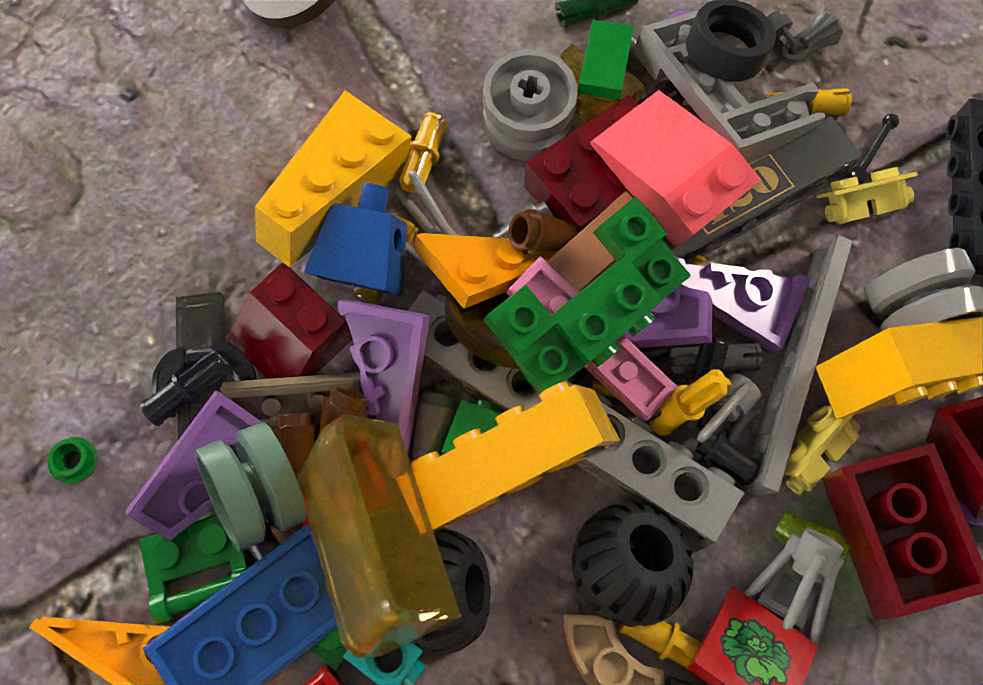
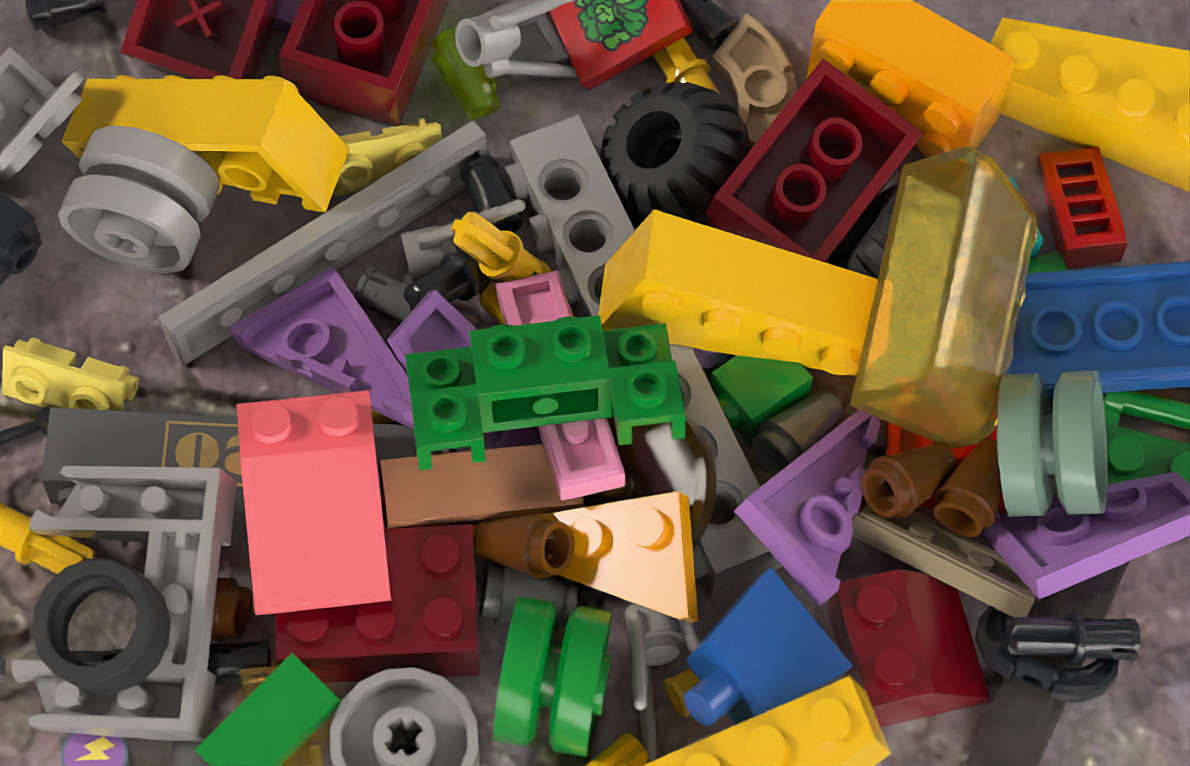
camera: 150 degrees left, 5 degrees down
none -> green wheel [493,596,612,757]
none -> dark red brick [706,59,923,263]

